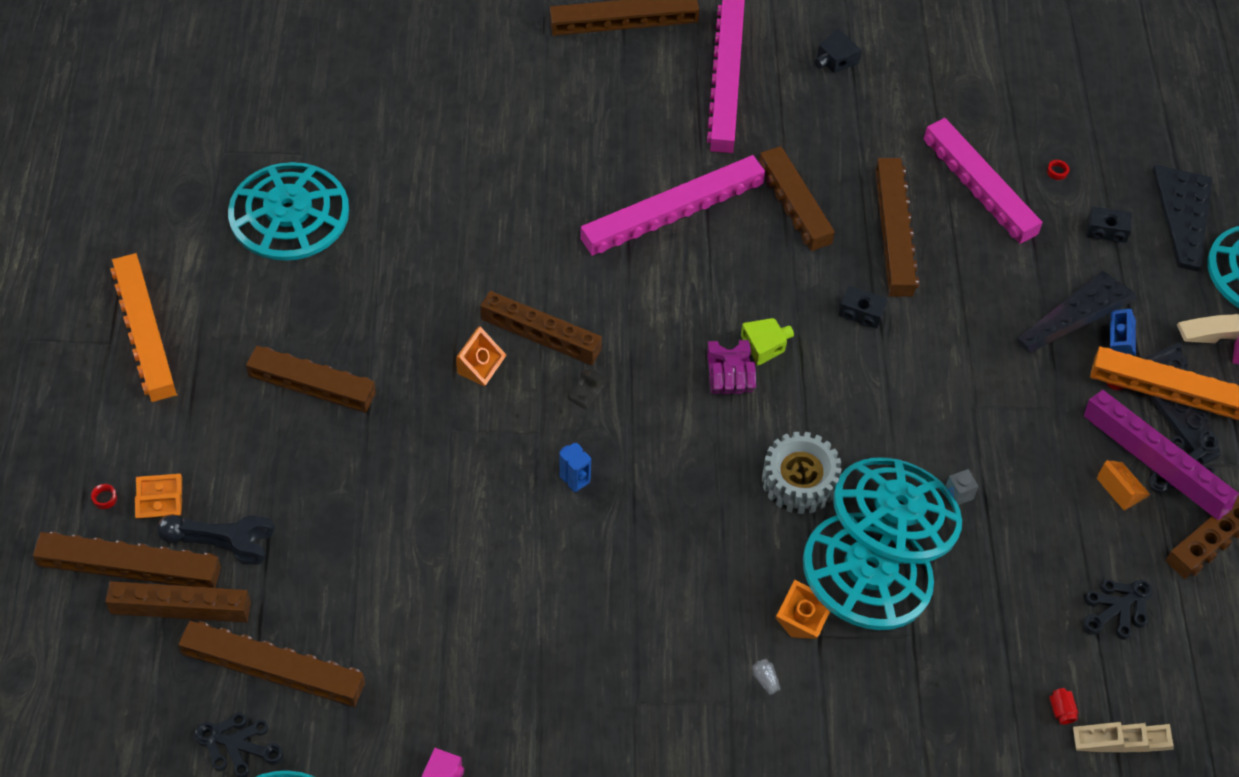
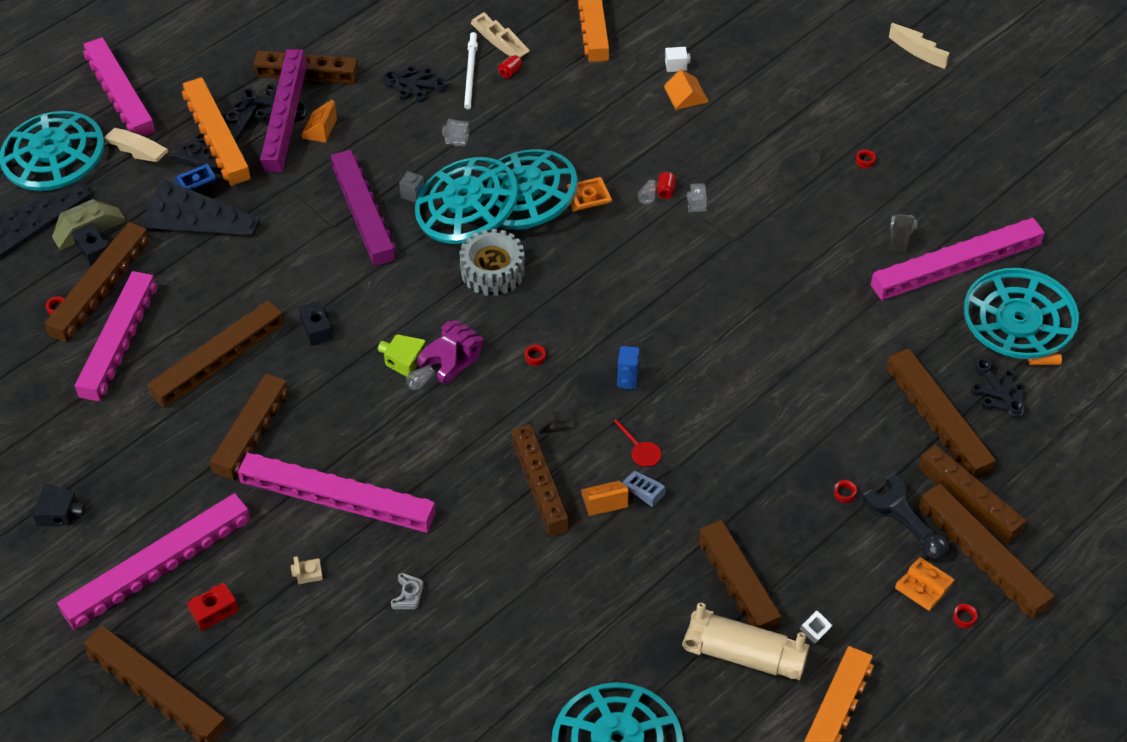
camera: 130 degrees left, 5 degrees down
none -> reddish brown brick [44,222,150,343]
none -> olive wedge [52,199,126,250]
none -> red brick [187,583,239,631]
none -> tan bracket [291,556,323,584]
none -> magenta brick [330,150,396,266]
none -> light grey piece [391,573,424,609]
none -> clear cone [406,365,434,390]
none -> clear brick [442,119,469,146]
none -> white bar [464,32,478,109]
none -> red piece [525,345,546,366]
none -> red piece [614,419,661,467]
none -> sand blue slope [622,471,666,507]
none -> red brick [657,172,676,199]
none -> tan piece [682,603,810,680]
none -> clear brick [687,183,707,212]
none -> white brick [800,611,832,644]
none -> red piece [834,480,857,503]

